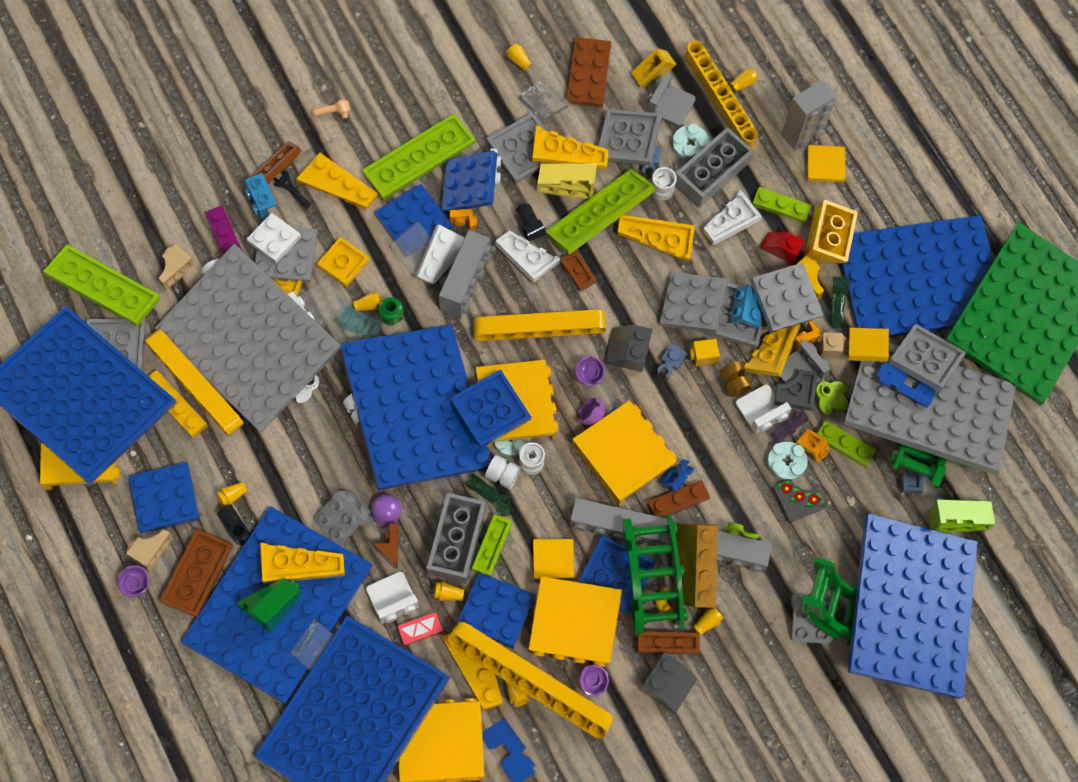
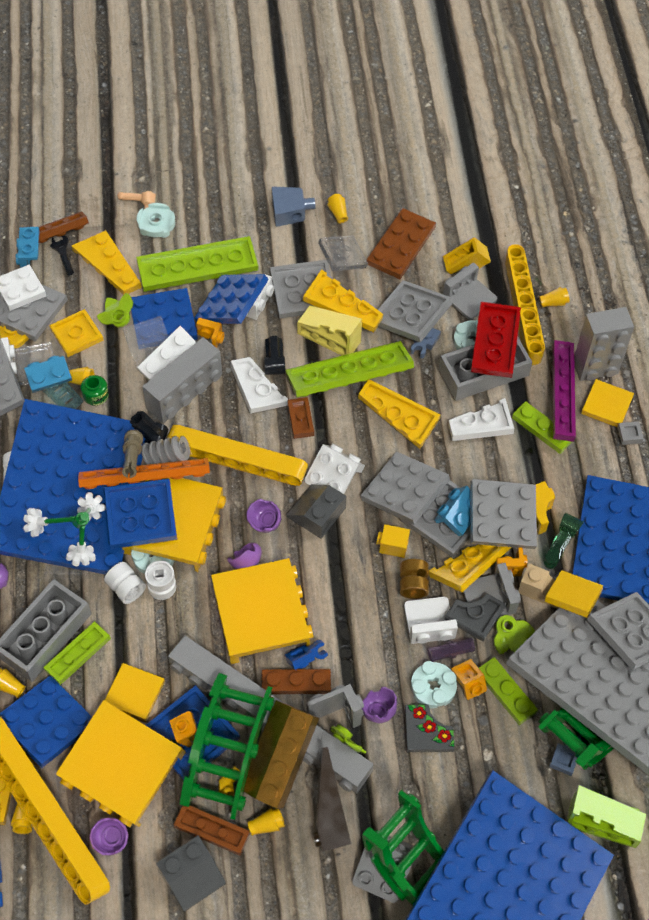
camera: 25 degrees right, 10 degrees down
clear green piece [465,474,513,517] -> none
white wheel [651,167,677,201] -> none
sand blue plate [657,344,687,380] -> none
red slope [760,232,805,265] -> none
yellow slope [804,200,858,263] -> none
blue piece [877,362,935,408] -> none
none -> white plant [23,492,106,566]
none -> dark azure bracket [24,356,72,393]
none -> orange plate [78,458,210,489]
none -> lime plate [97,293,133,327]
none -> dark tan pin [122,430,143,478]
none -> black piece [130,411,168,444]
none -> light aqua plate [137,203,175,238]
none -> light grey piece [142,436,190,465]
none -> light orange bracket [169,711,197,747]
none -> sand blue torso [272,187,316,227]
none -> white bracket [305,443,365,494]
none -> light grey bracket [307,684,364,728]
none -> dark brown slope [312,747,351,852]
none -> medium lavender hair [362,687,397,723]
none -> red plate [471,302,521,378]
none -> magenta plate [553,340,576,442]
none -> light grey plate [617,421,644,445]

